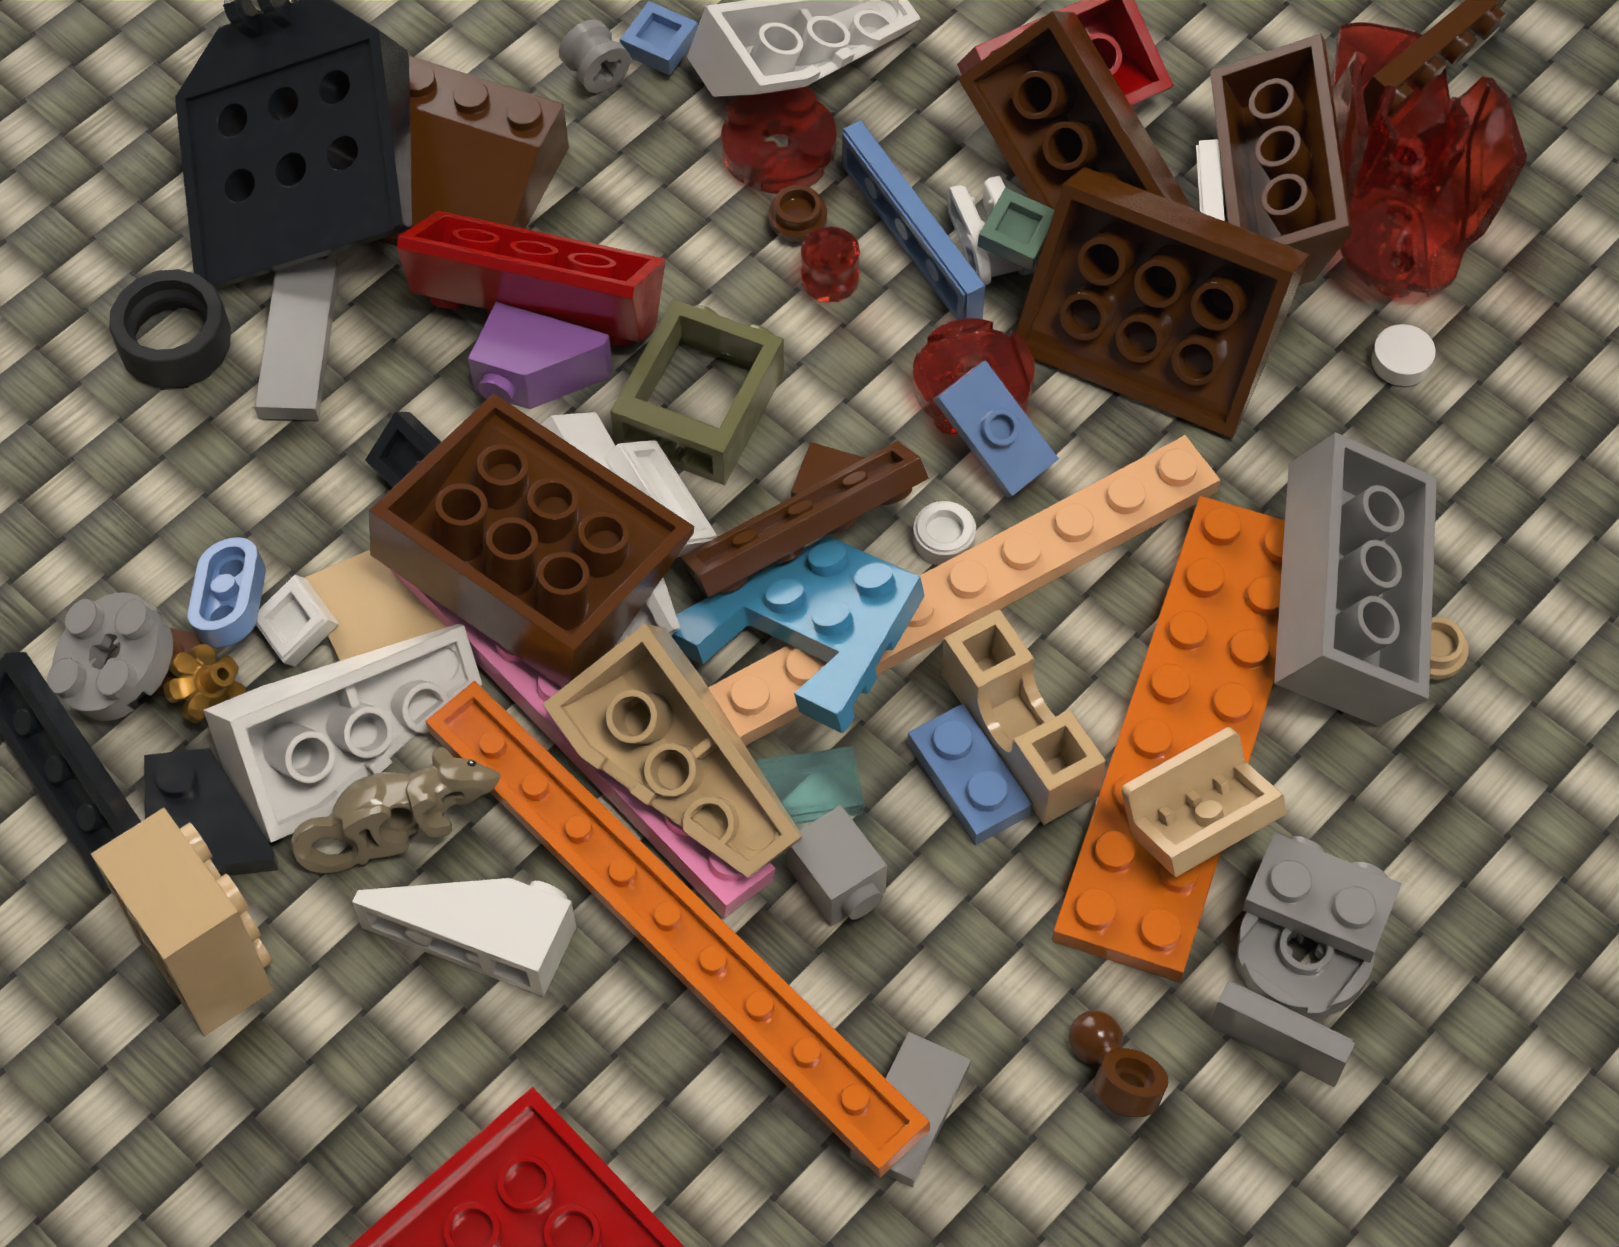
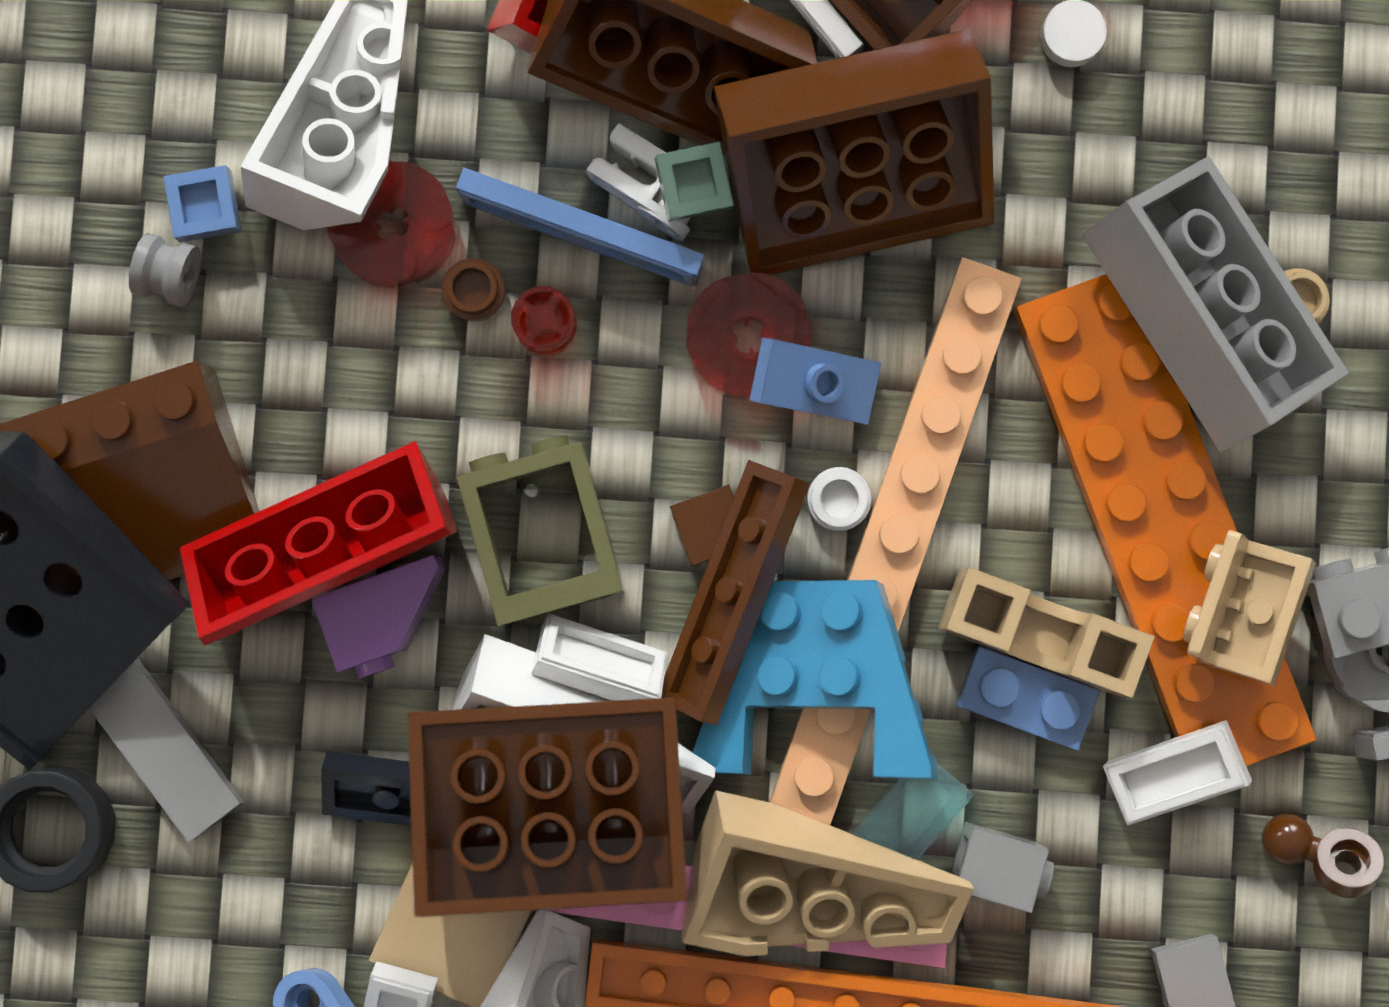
camera: 40 degrees left, 25 degrees up
none -> white tile [1103,720,1252,826]

